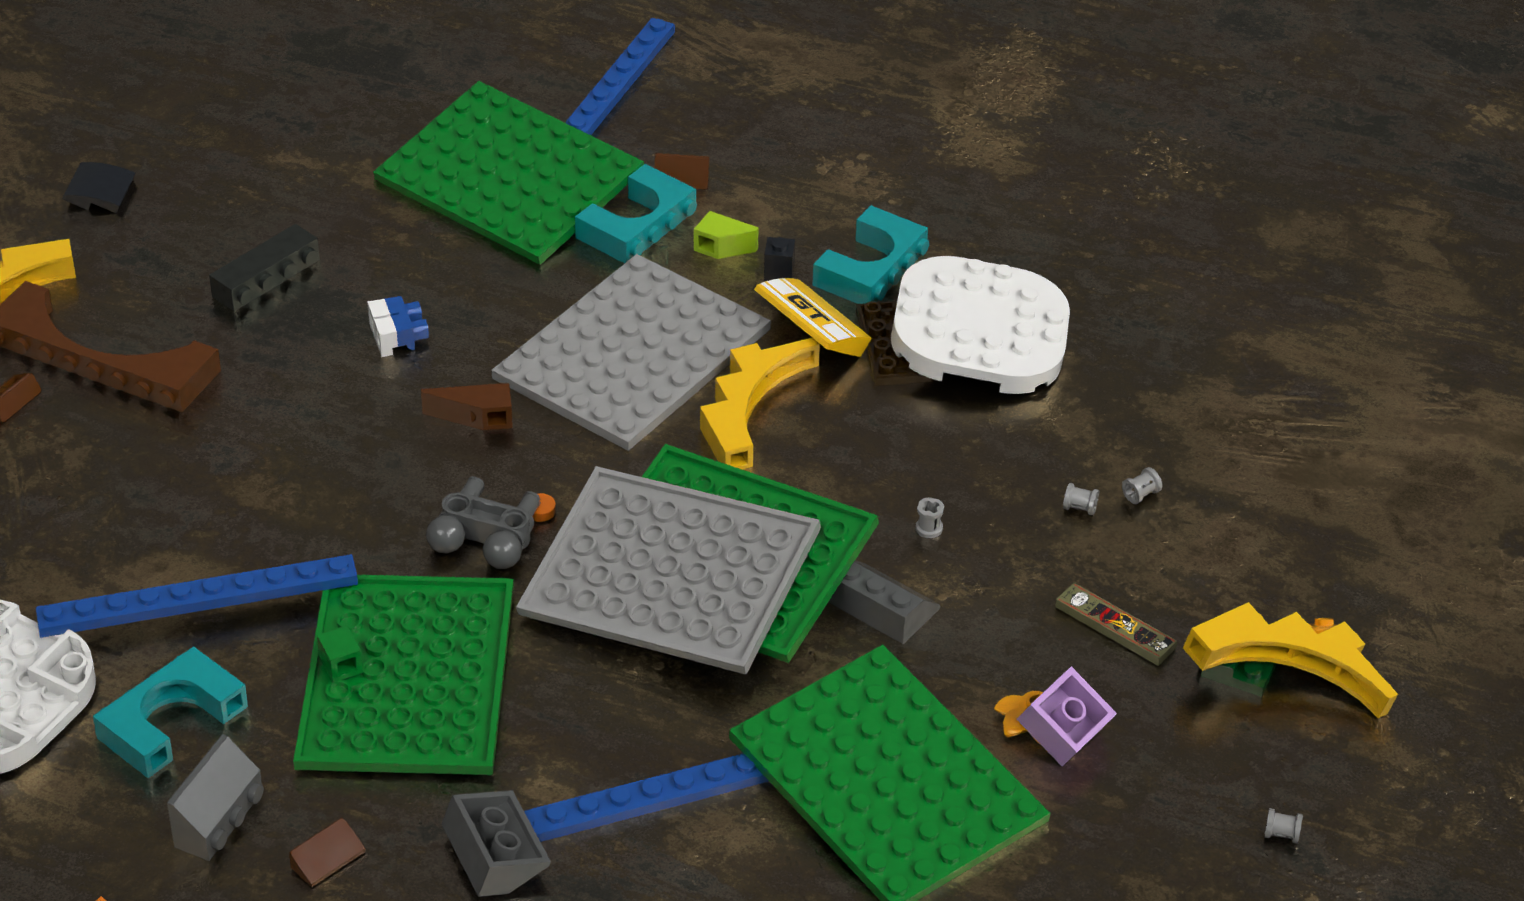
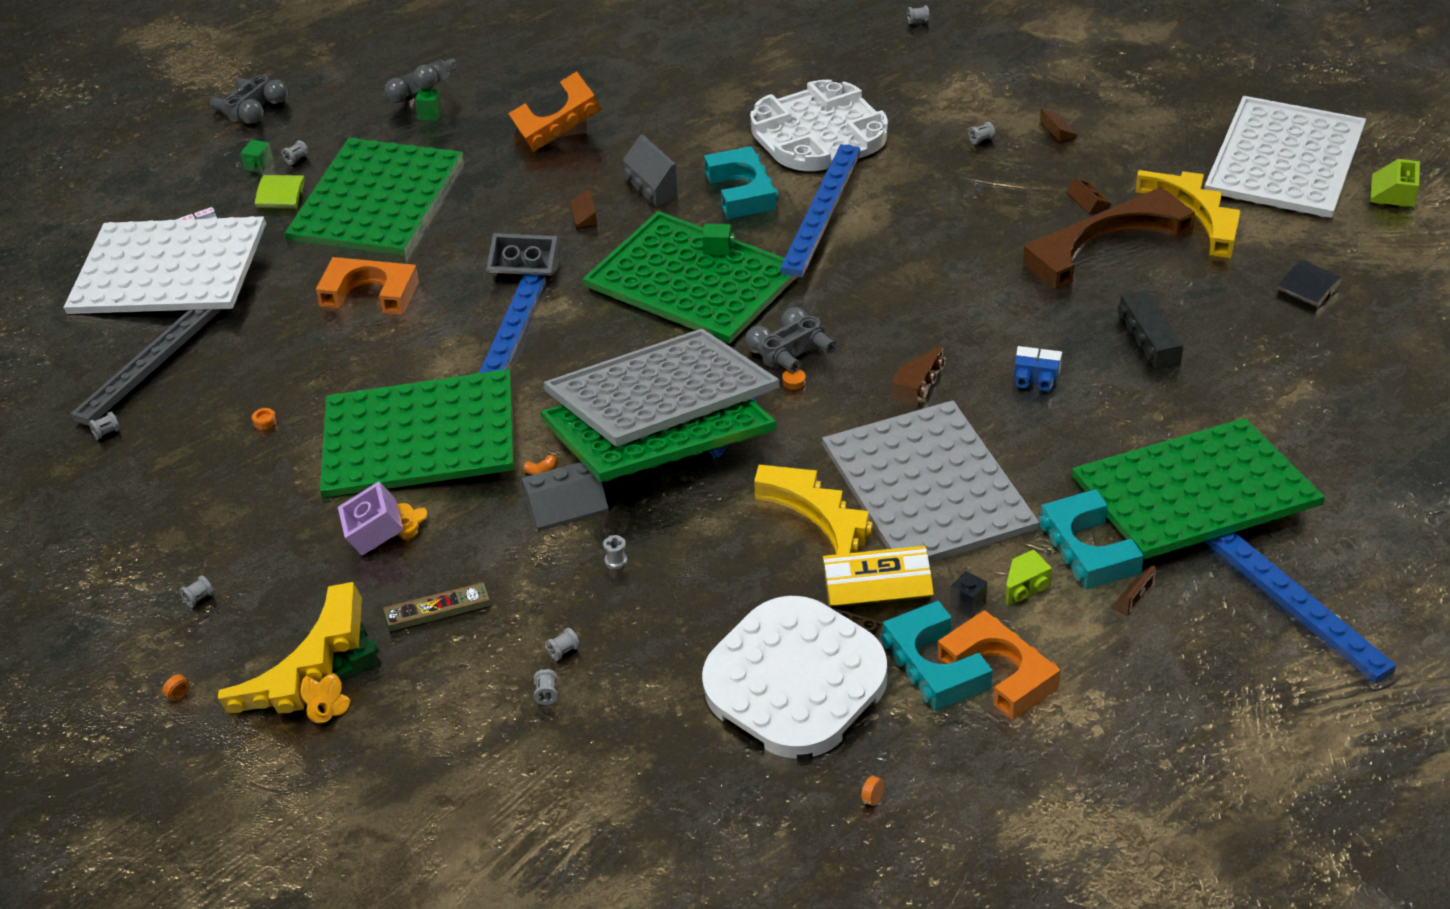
camera: 125 degrees right, 0 degrees up
none -> orange tile [162,674,190,701]
none -> orange arm [523,455,558,475]
none -> orange tile [861,776,885,806]
none -> orange arch [937,610,1061,720]

